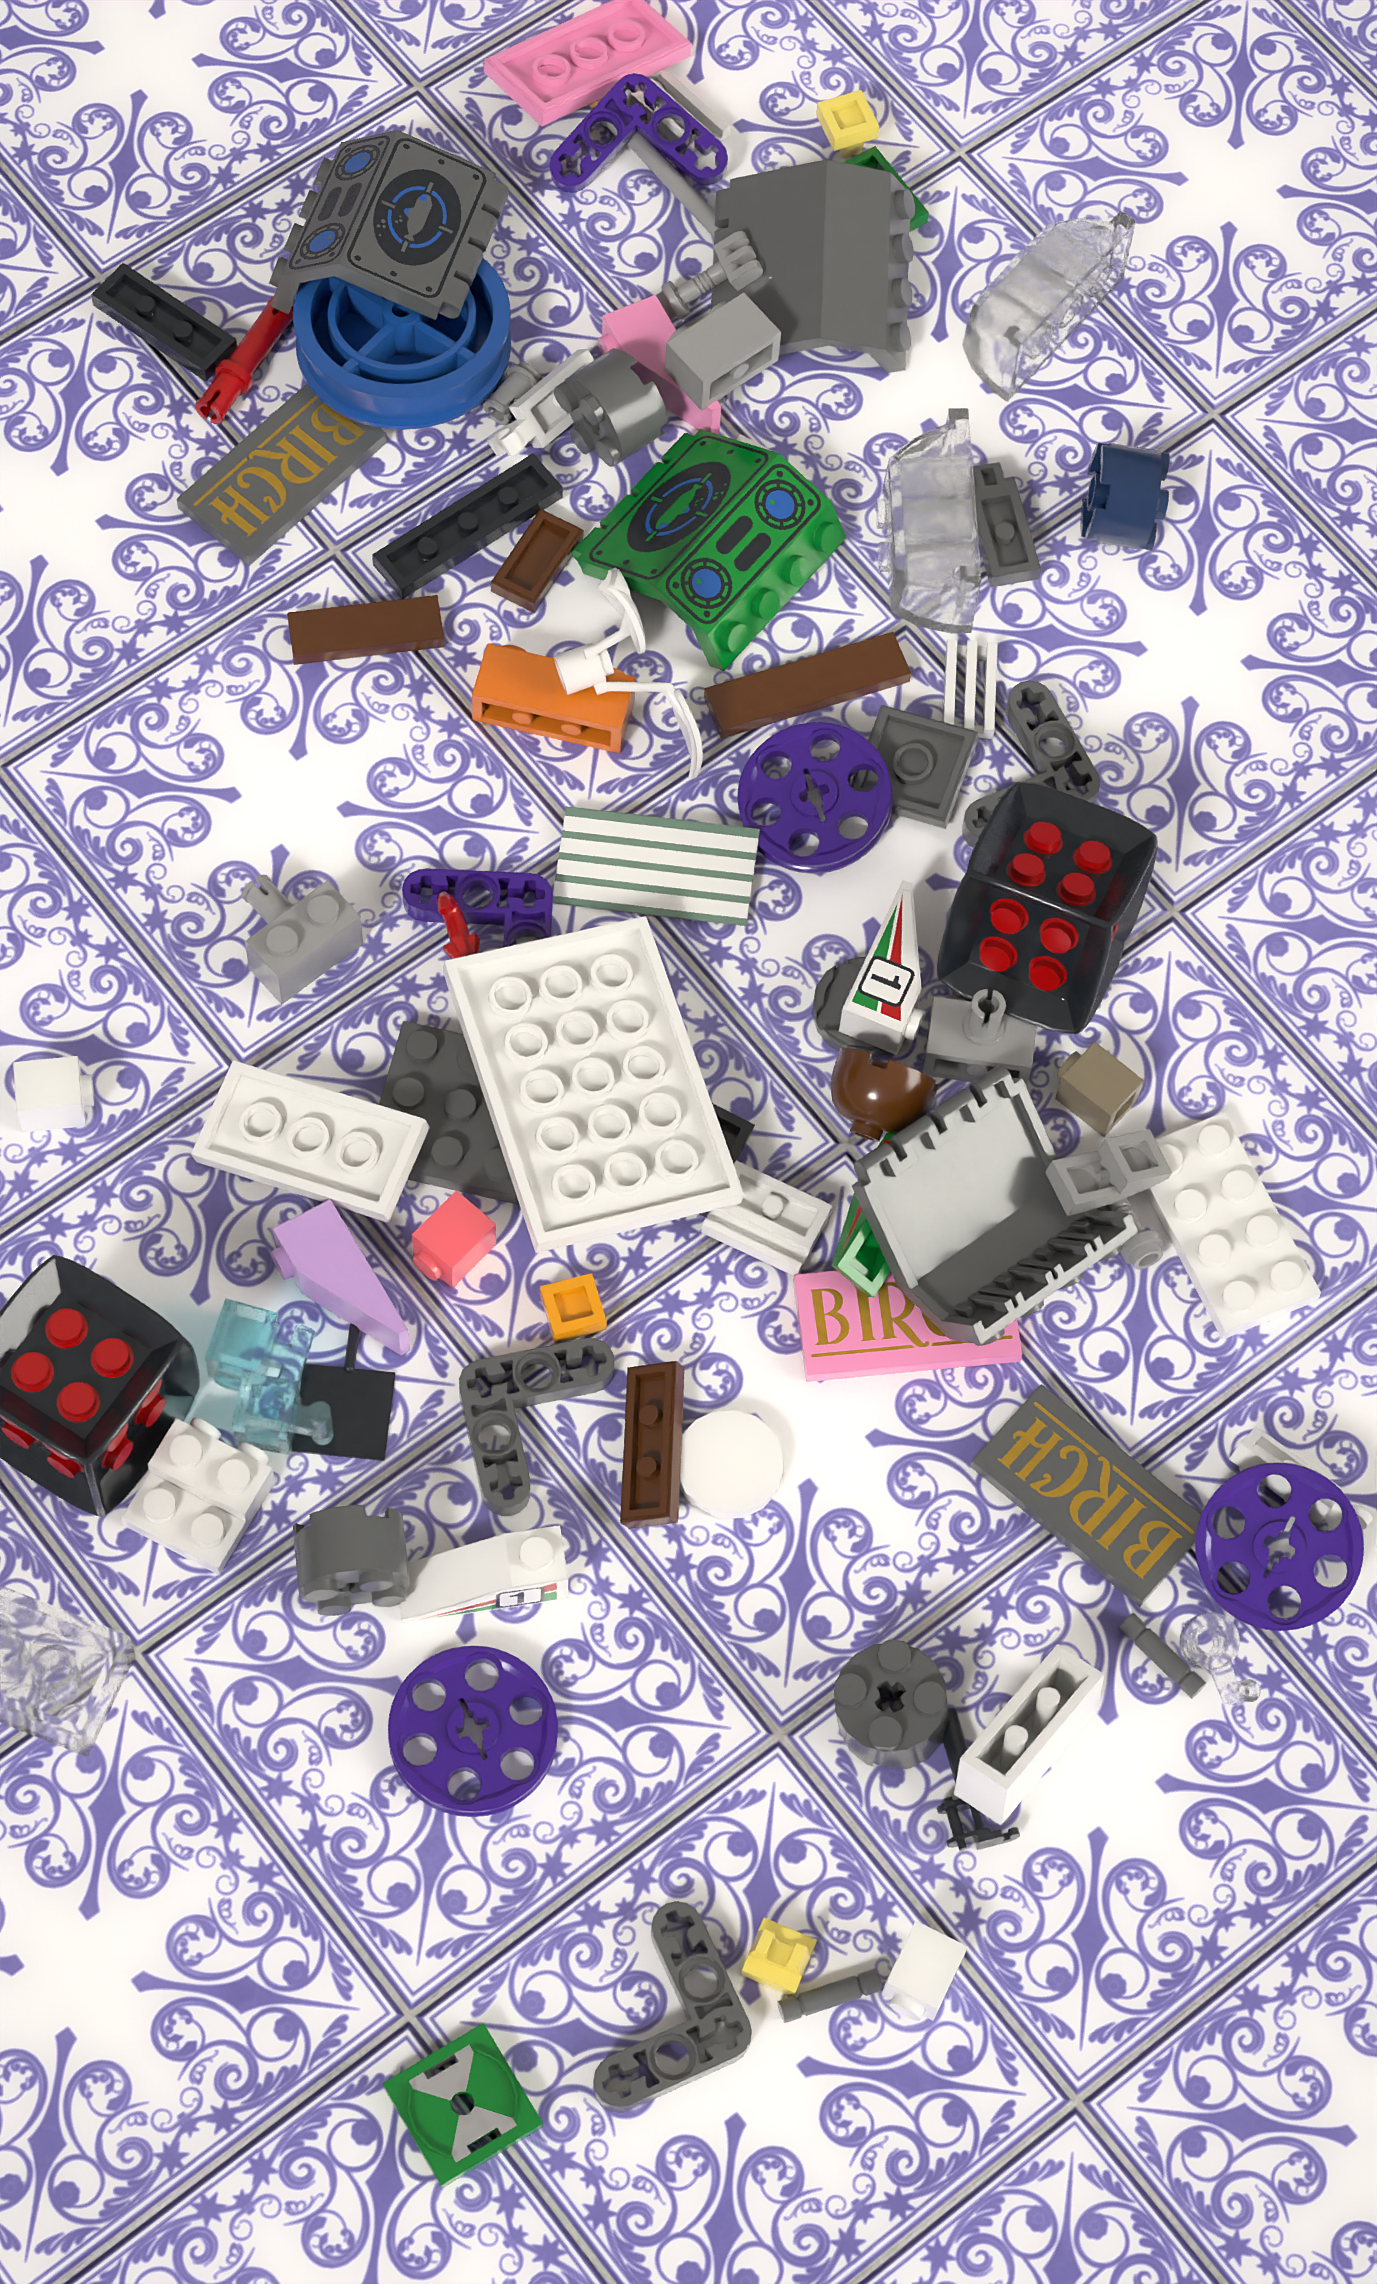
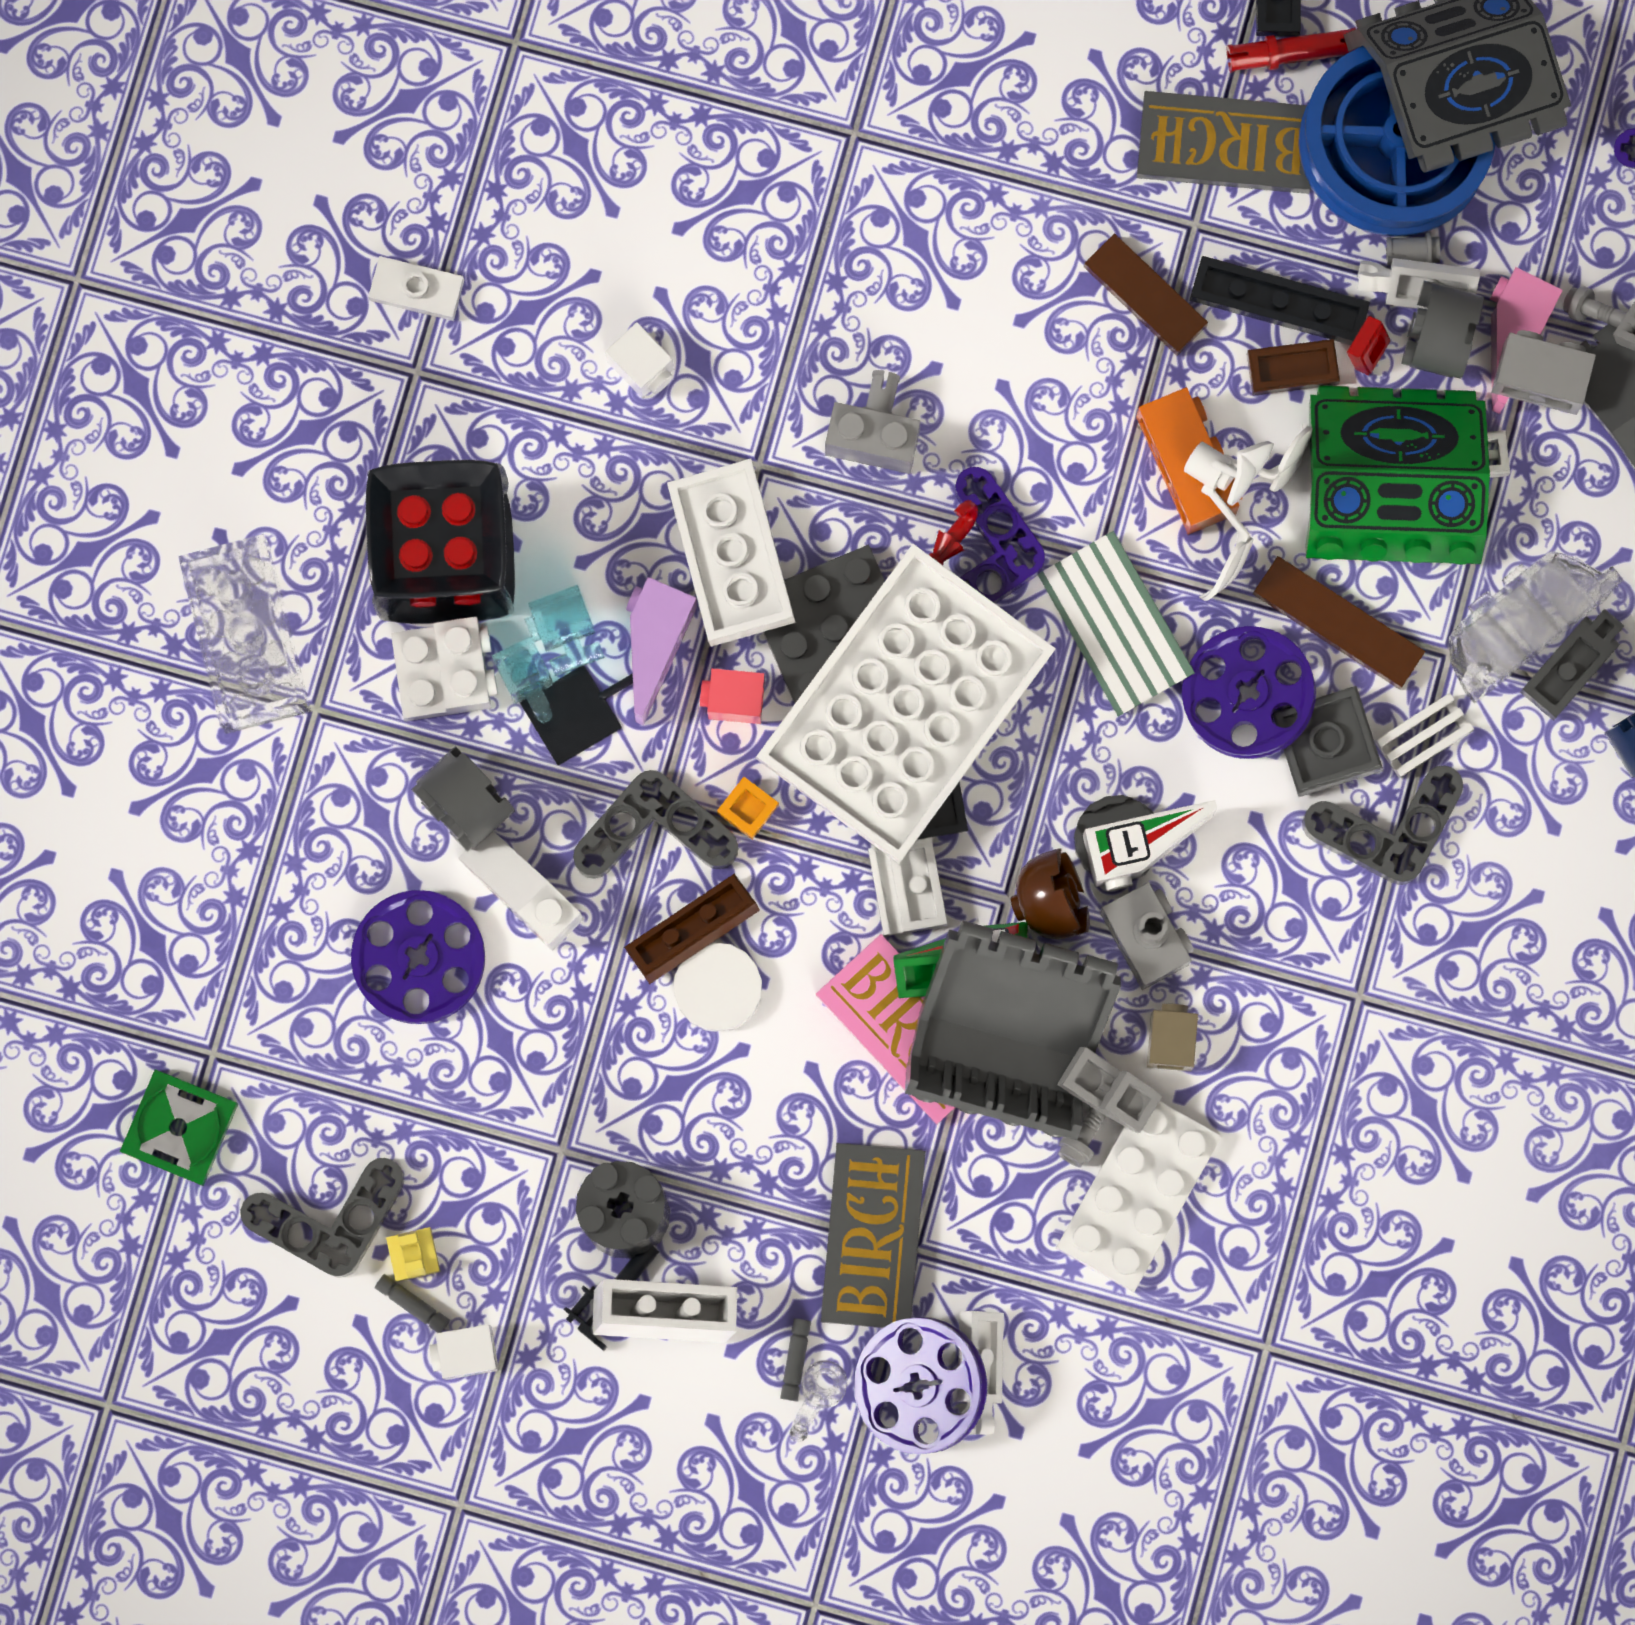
camera: 60 degrees right, 15 degrees up
black piece [937,782,1158,1034] -> none
none -> red tile [1347,316,1390,376]

